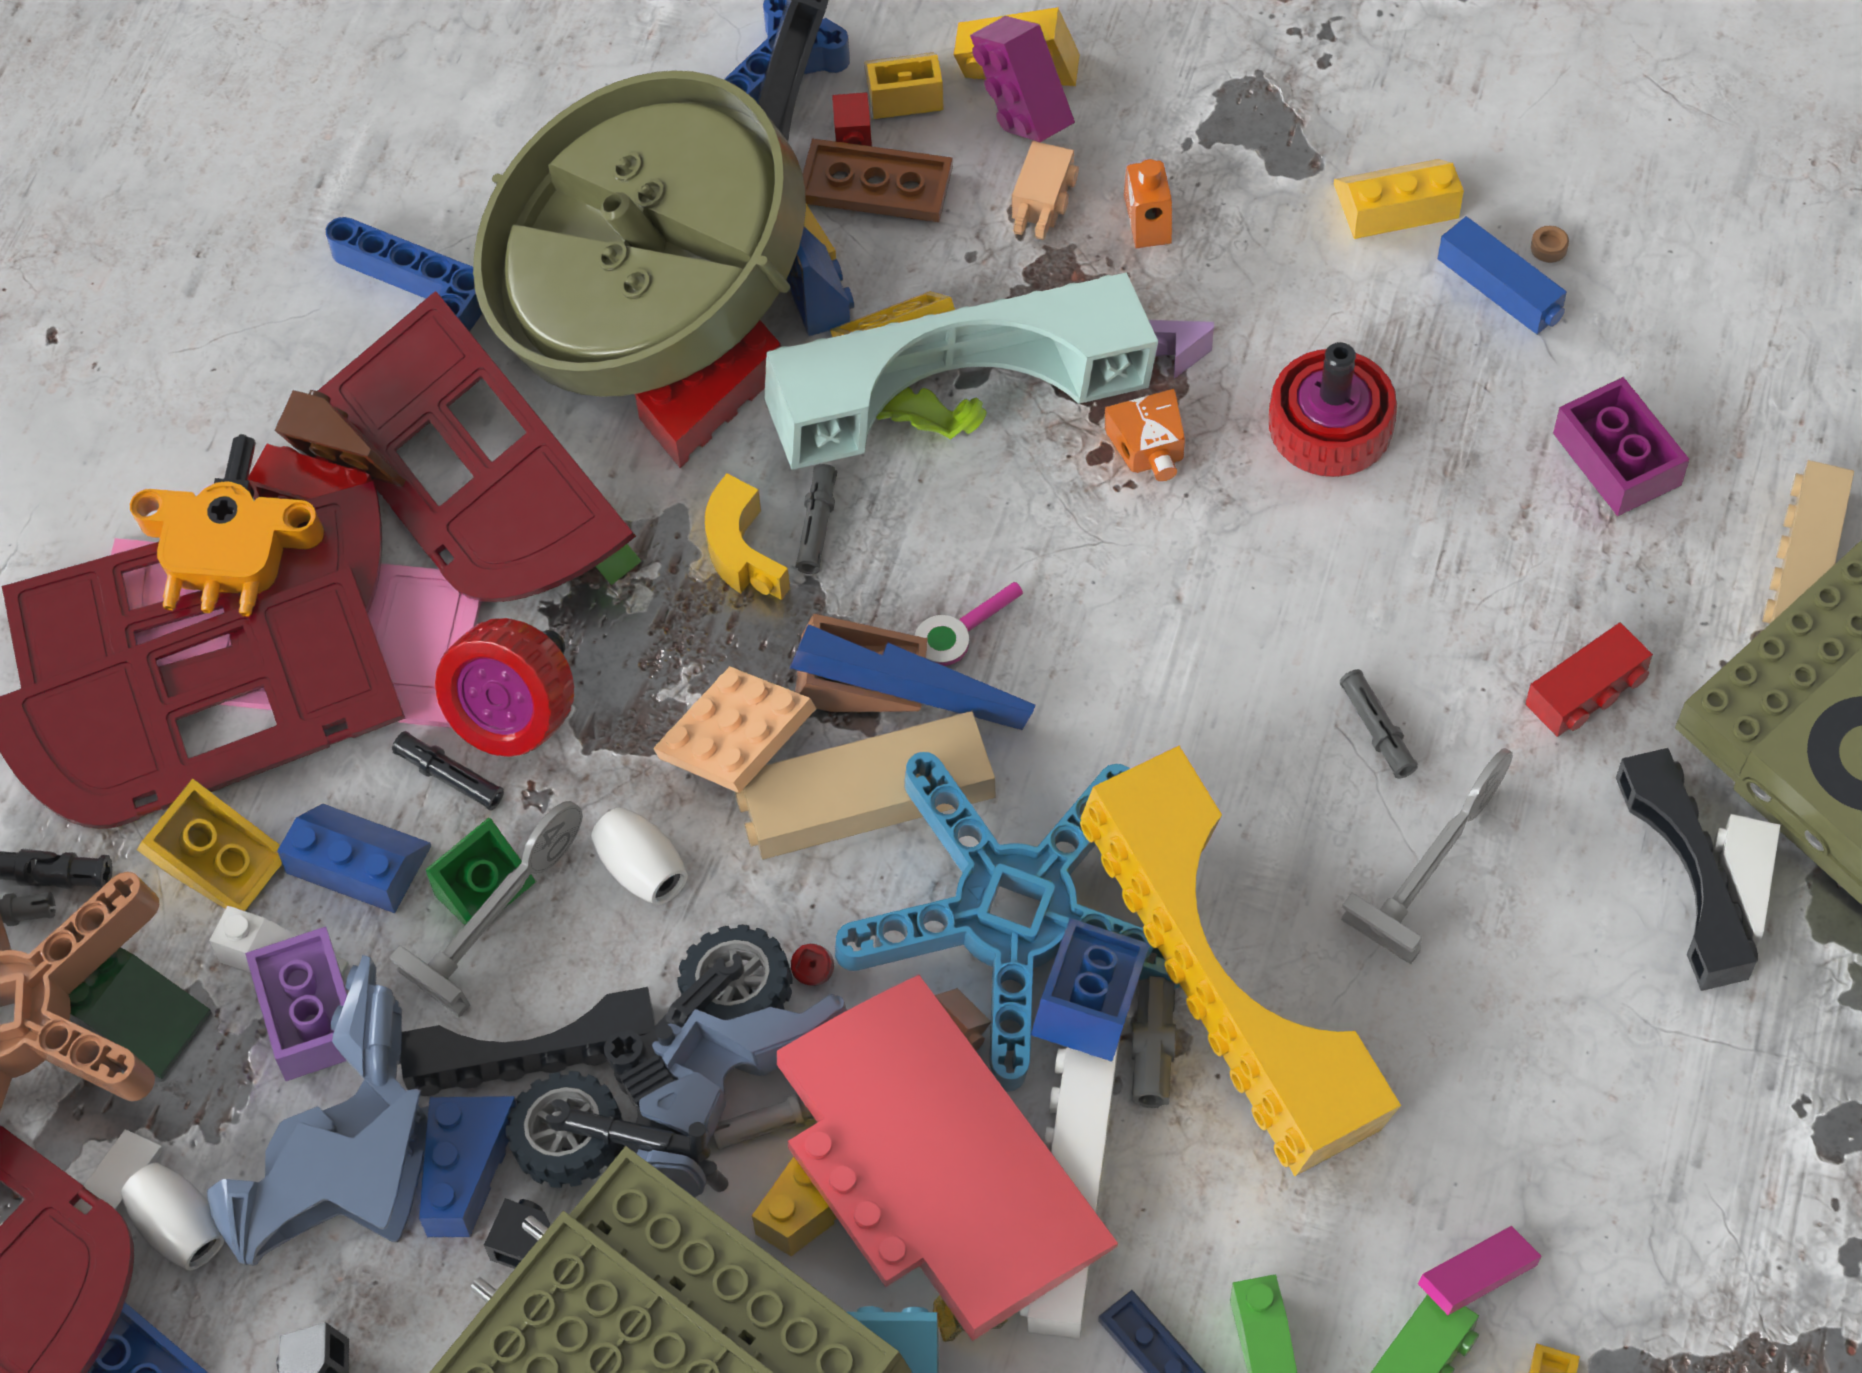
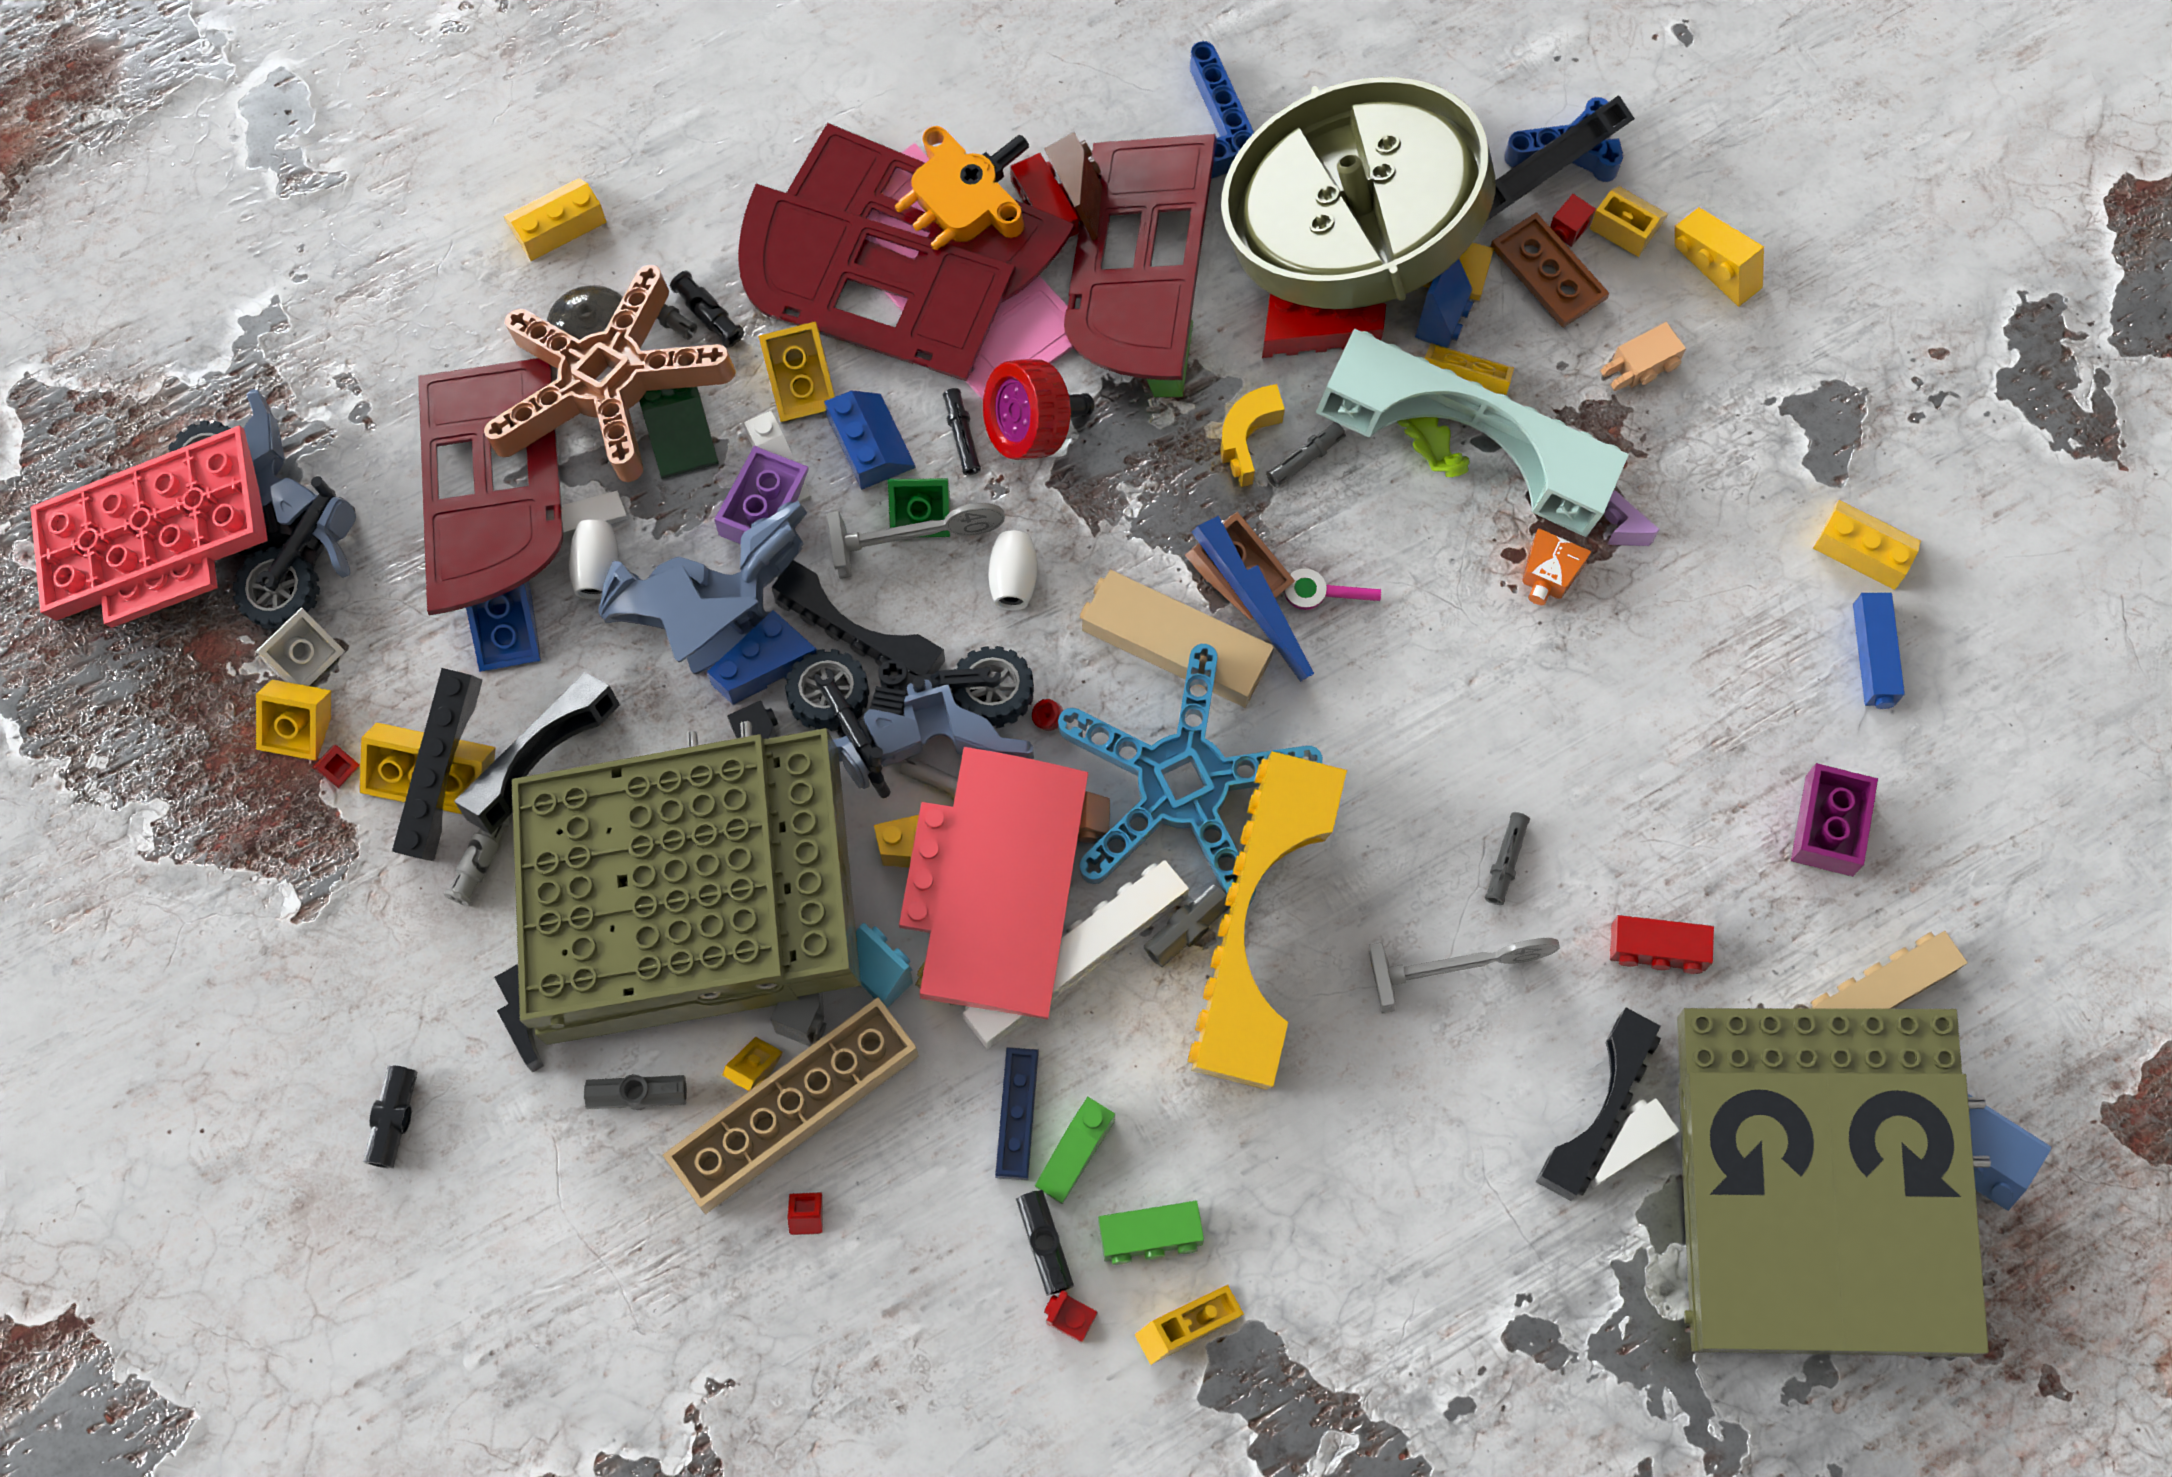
camera: 40 degrees right, 10 degrees up
light nougat plate [653,666,816,793] -> none
magenta brick [970,16,1075,142] -> none
blue slope [1031,918,1150,1062] -> none
orange torso [1124,159,1172,248] -> none
red wheel [1268,342,1397,477] -> none
dark pink tile [1418,1226,1542,1315] -> none
medium nougat tile [1531,226,1569,263] -> none

